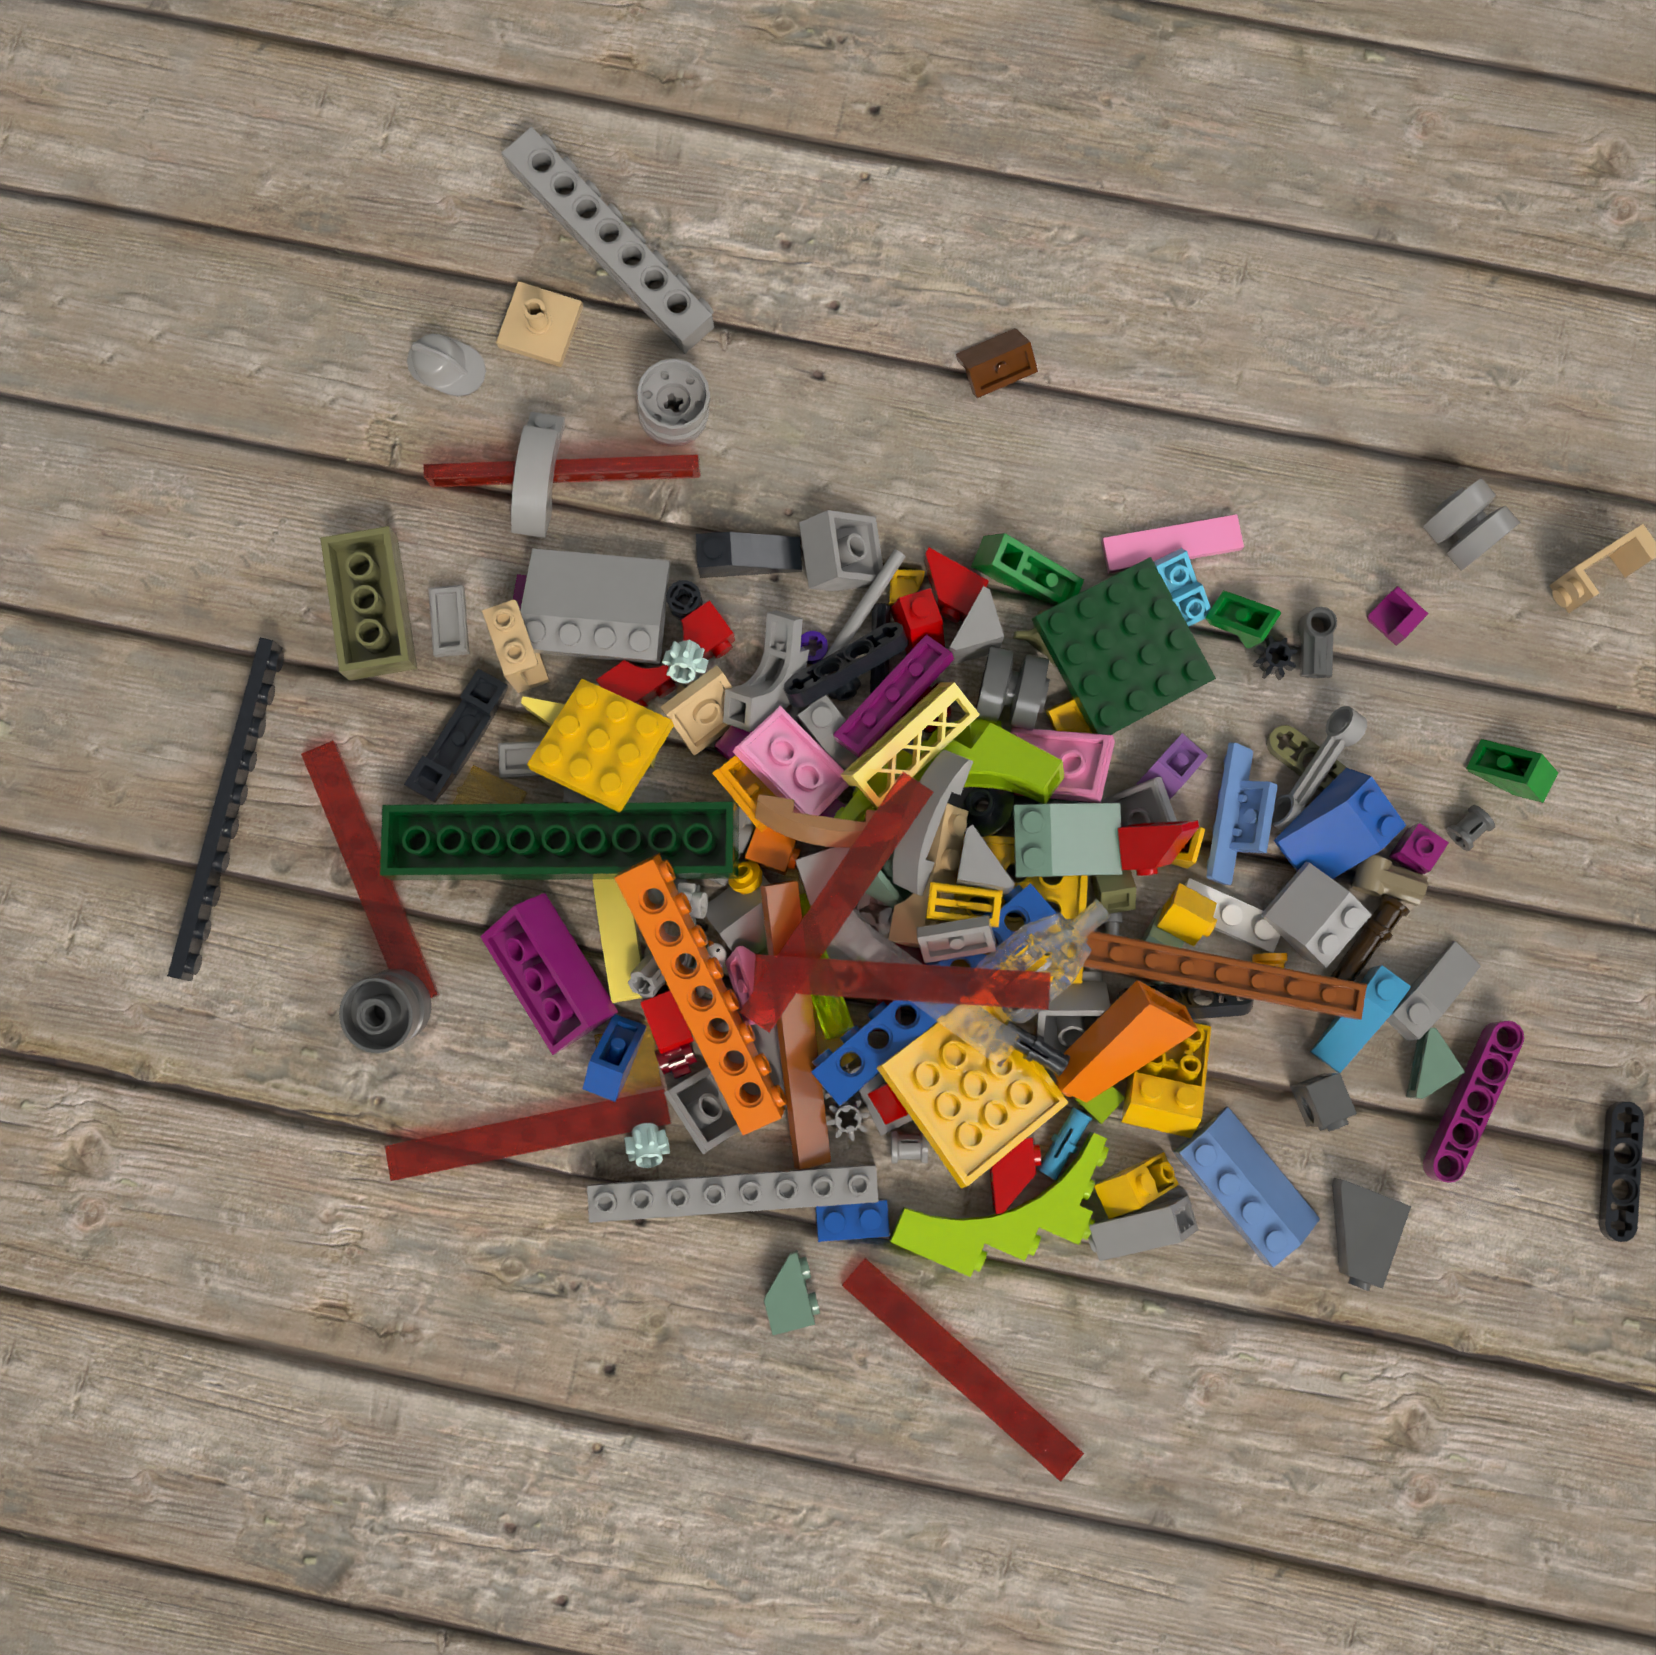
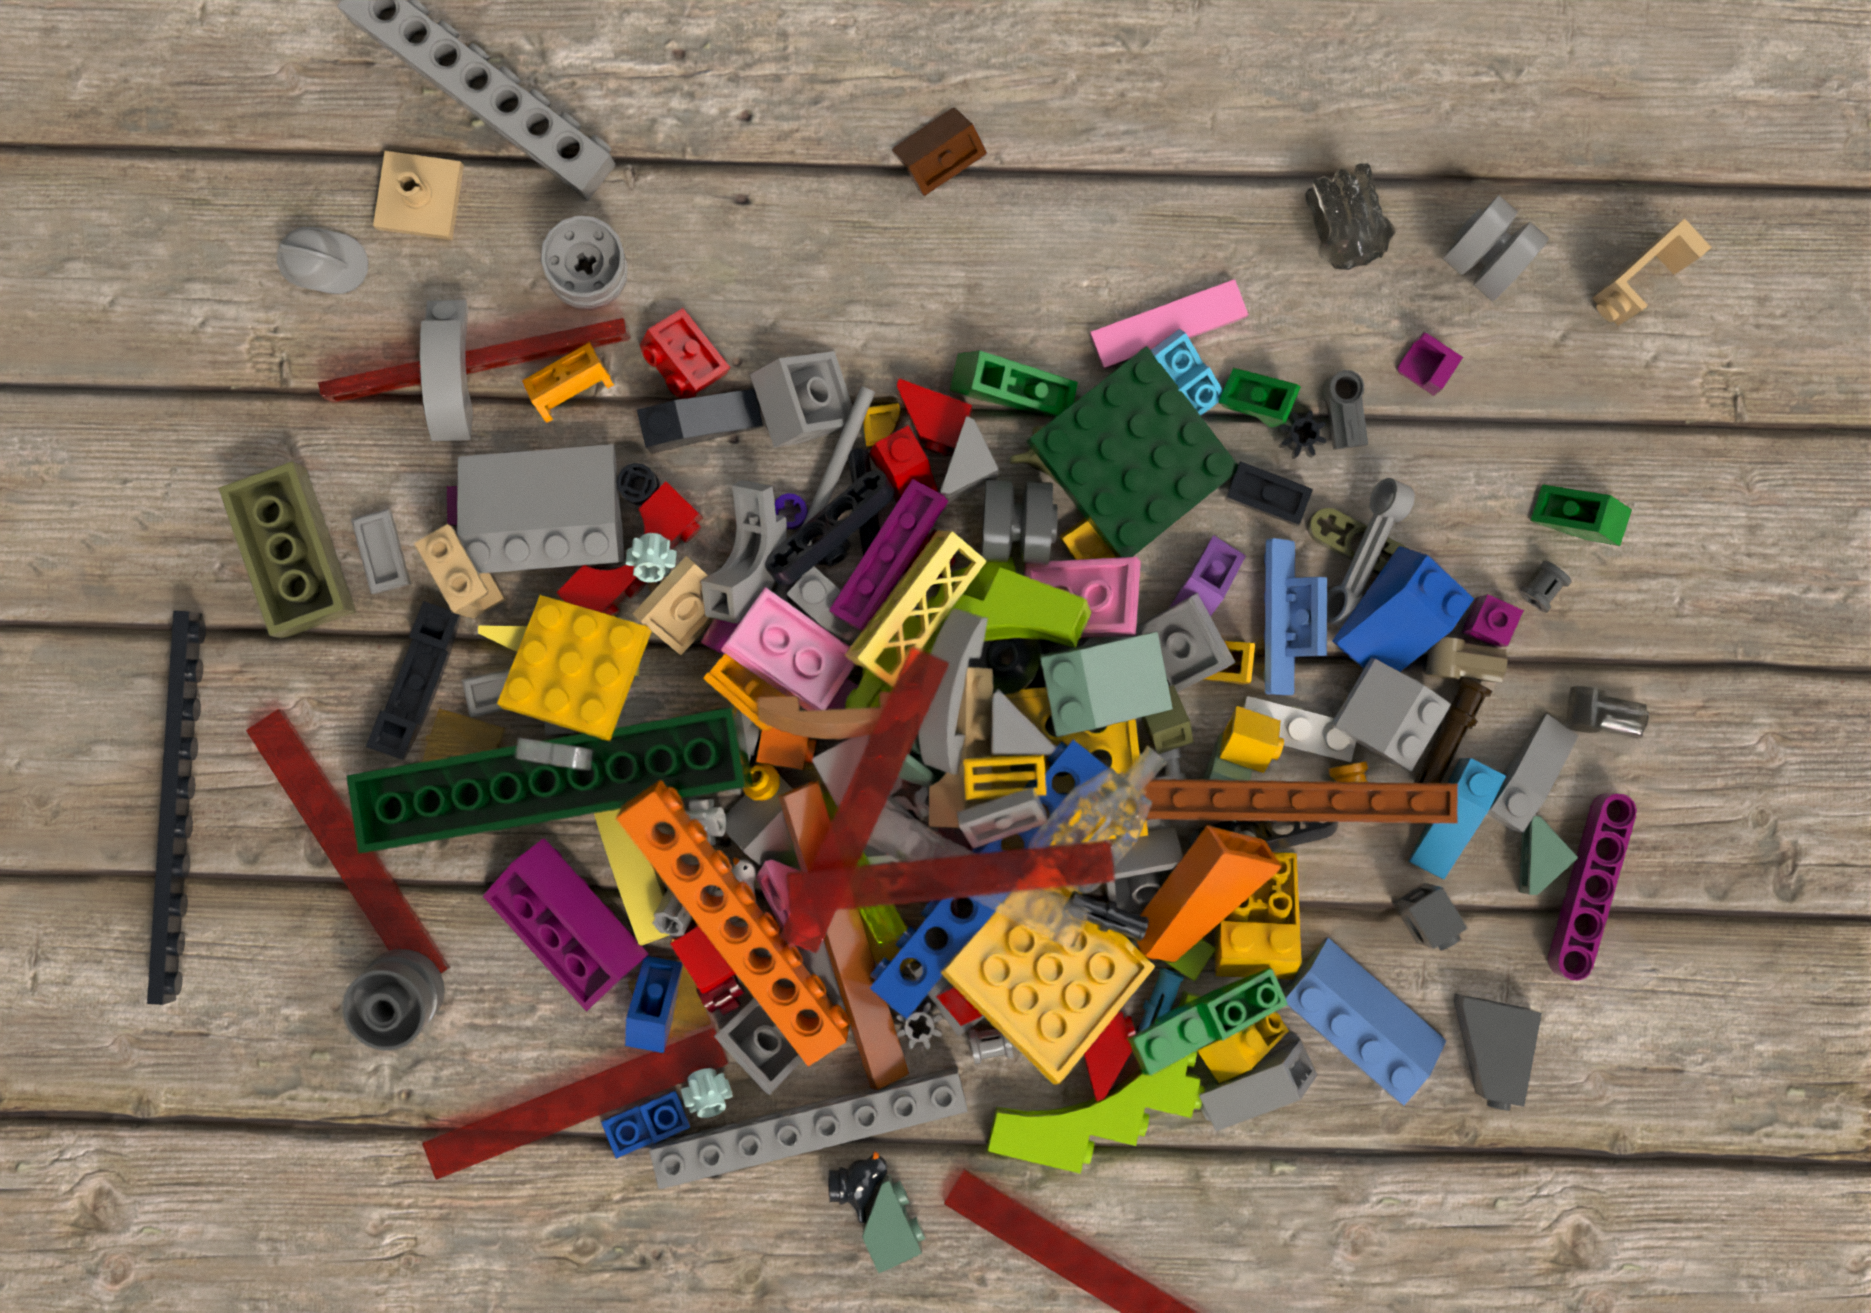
camera: 10 degrees left, 5 degrees up
blue plate [816,1200,890,1242] -> none
red slope [1118,820,1199,876] -> none
black beam [1599,1102,1644,1242] -> none
none -> clear beam [515,738,593,770]
none -> light orange hinge [522,342,614,423]
none -> blue slope [600,1090,690,1159]
none -> red bracket [640,308,731,399]
none -> black animal [828,1151,888,1223]
none -> green slope [1127,968,1288,1076]
none -> black plate [1225,461,1313,526]
none -> clear smoke piece [1305,163,1396,270]
none -> clear smoke piece [1565,686,1649,739]

